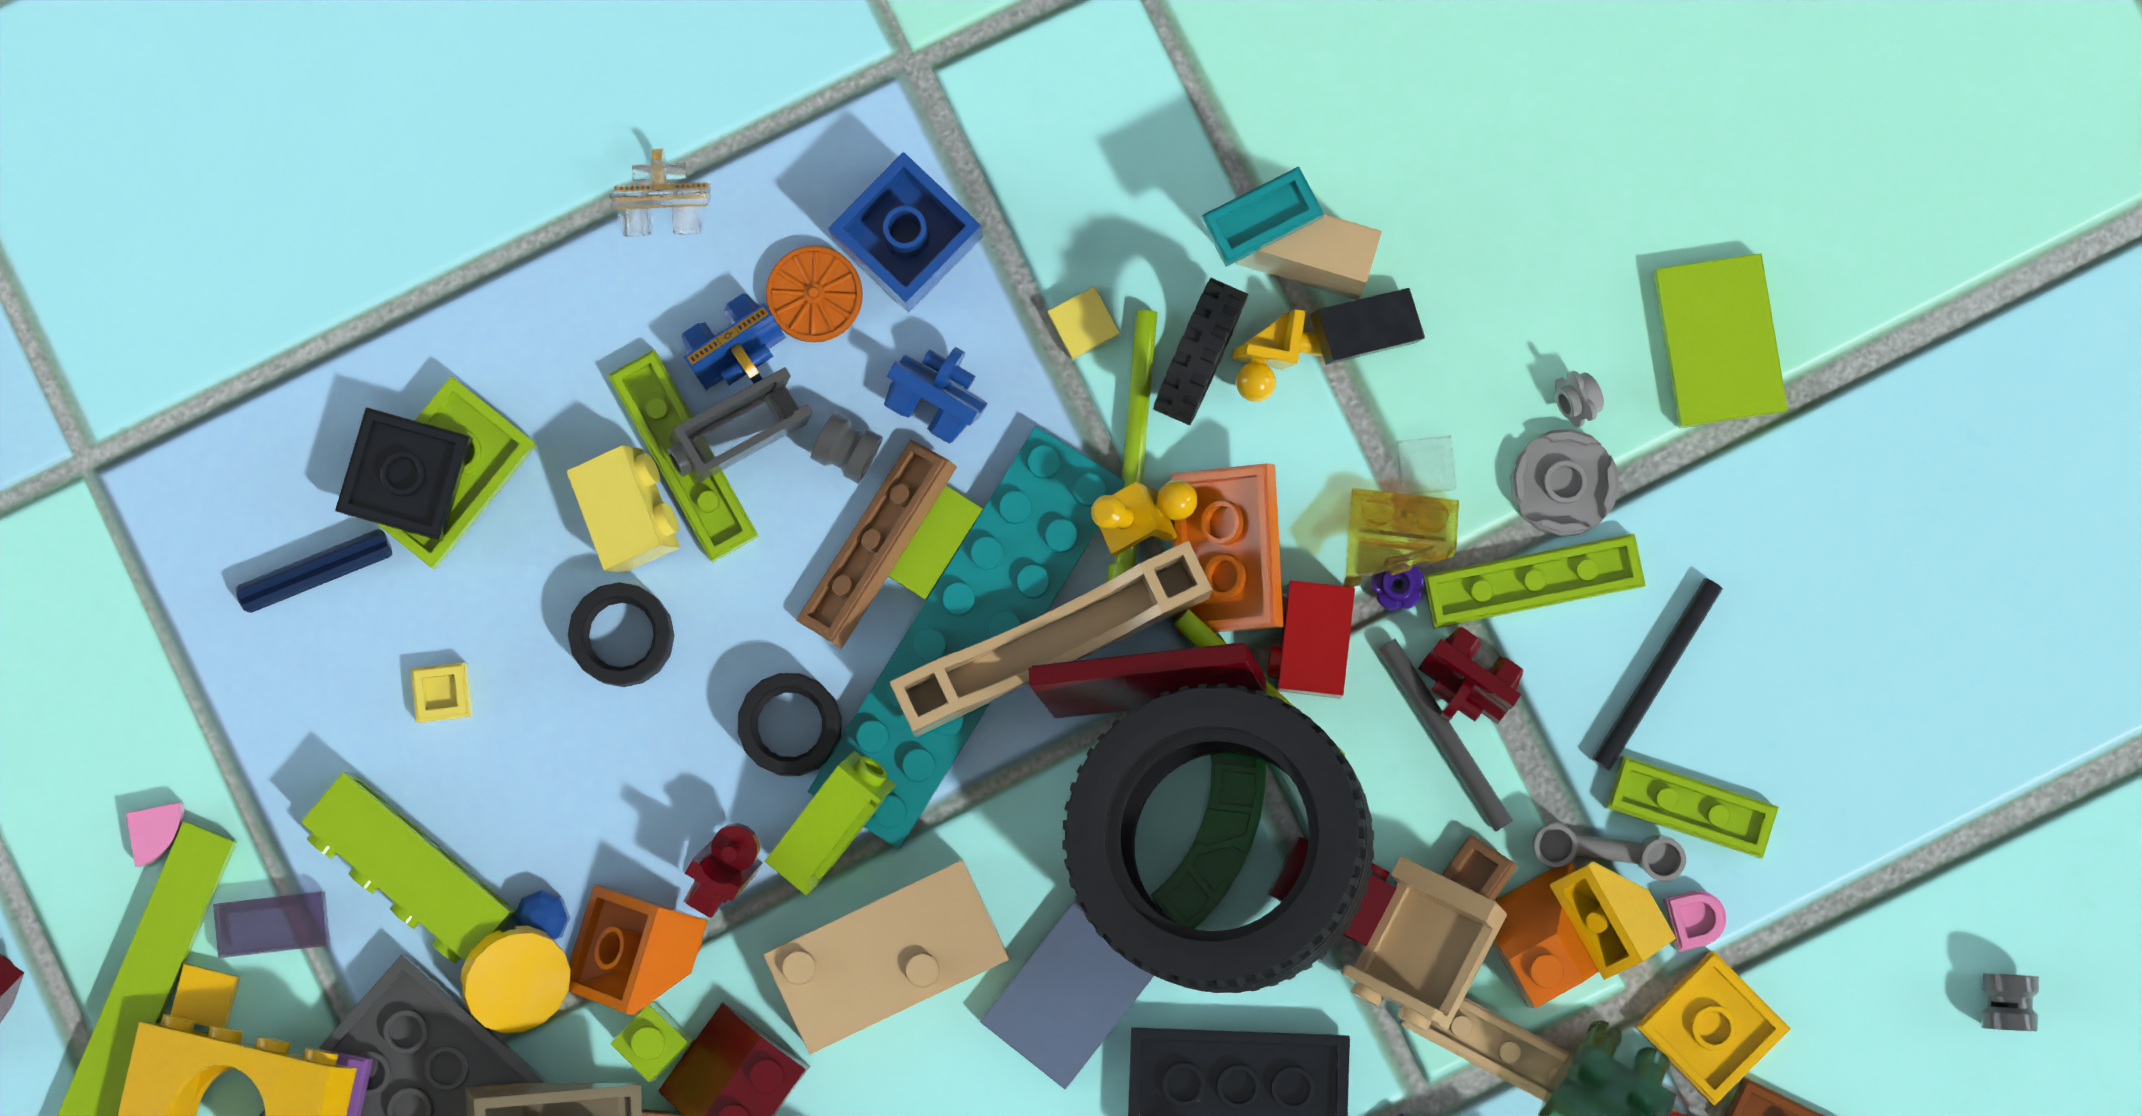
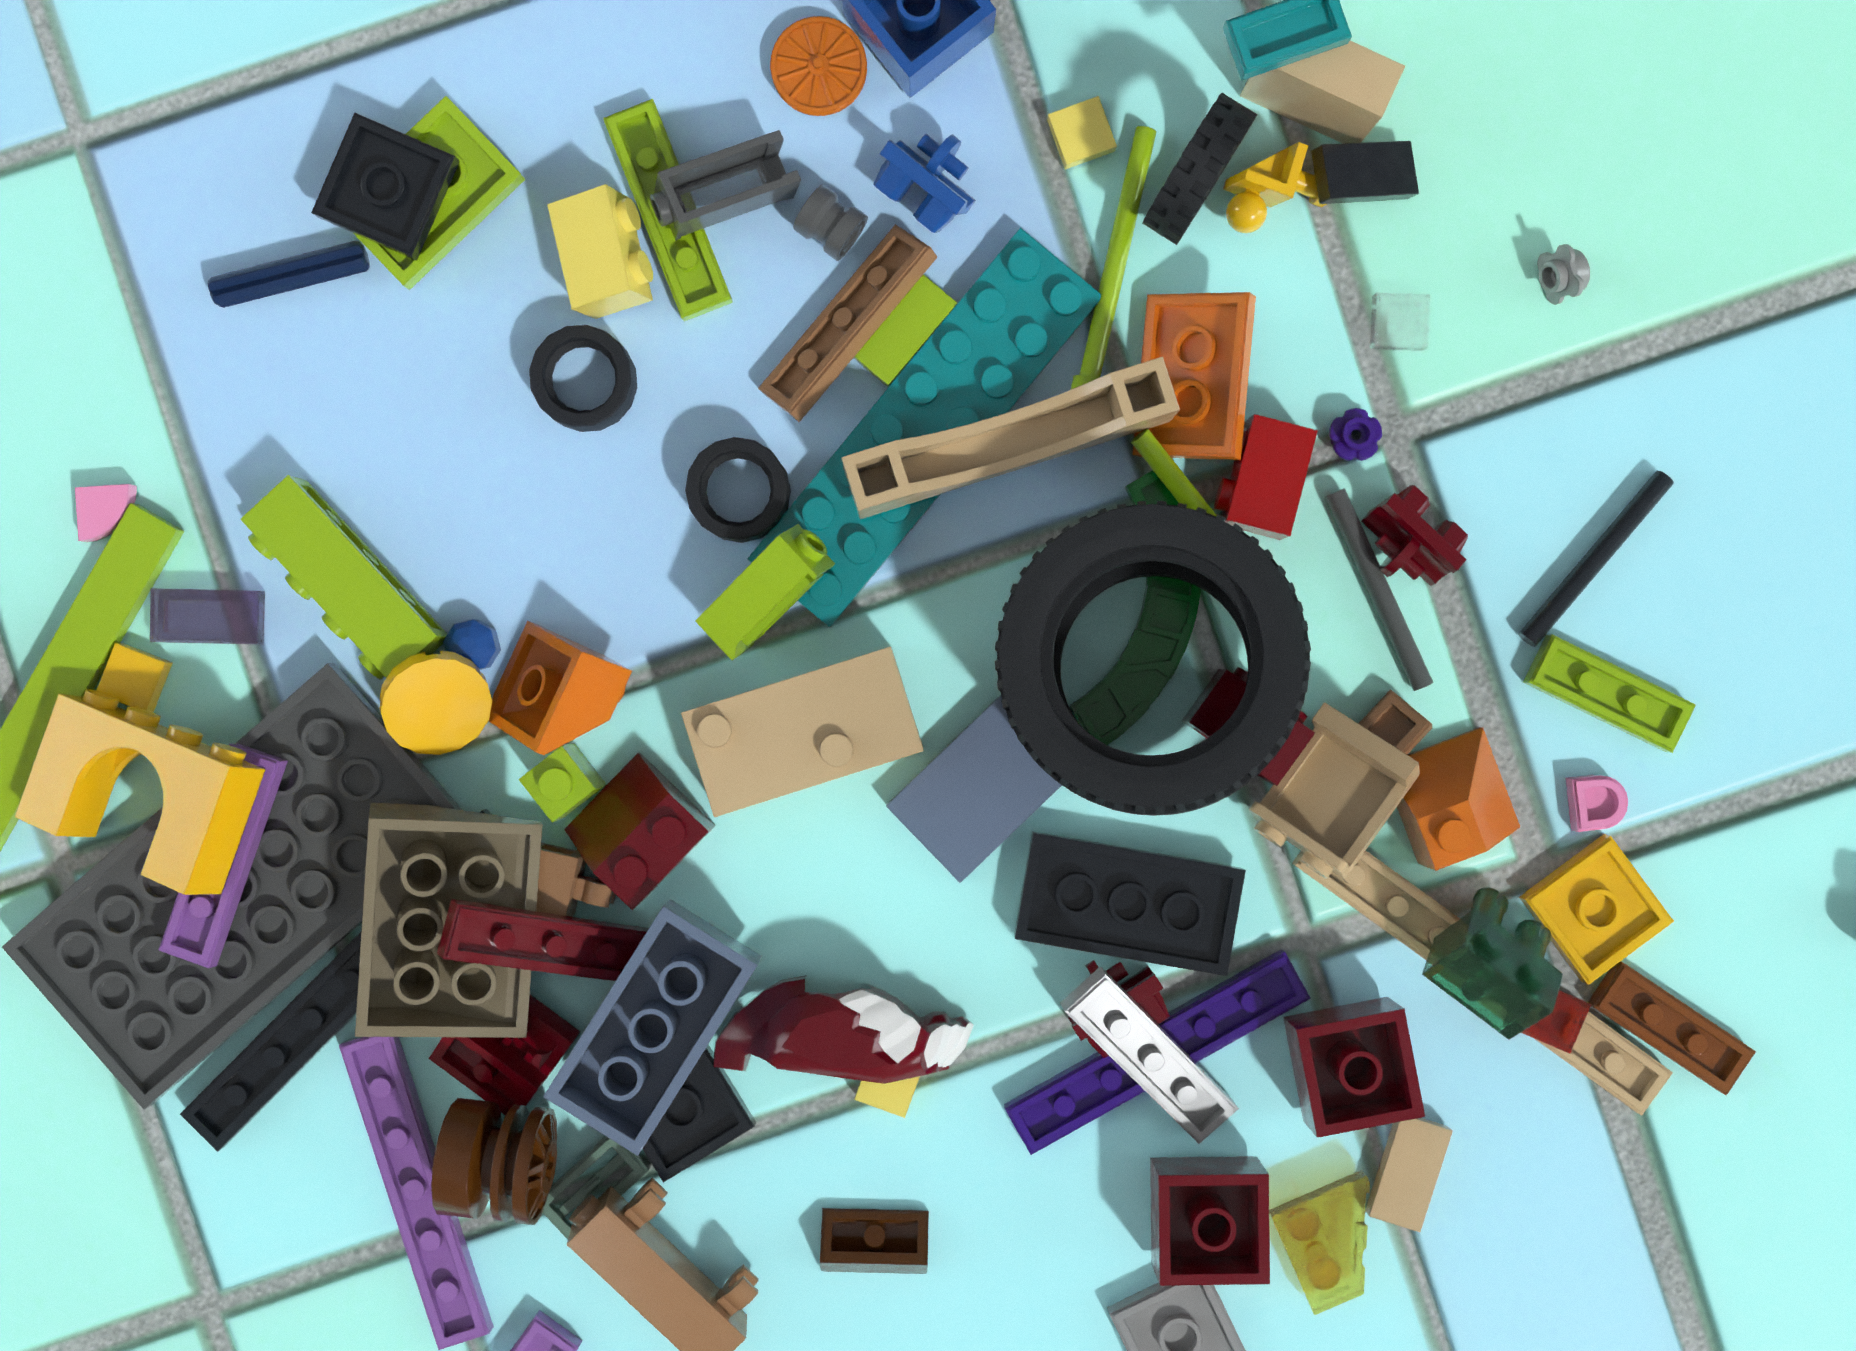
camera: 10 degrees right, 5 degrees up
light yellow tile [411,662,473,723] -> none
blue hips [681,293,786,391] -> none
dark red hips [683,823,763,918] -> none
dark red tile [1028,642,1267,719] -> none
yellow piece [1091,480,1197,556] -> none
clear yellow wing [1343,488,1459,587] -> none
lime tile [1423,533,1646,629] -> none
light grey tile [1510,429,1619,537] -> none
light grey bar [1532,821,1686,881] -> none
yellow slope [1549,861,1676,980] -> none
lime tile [1653,253,1788,429] -> none

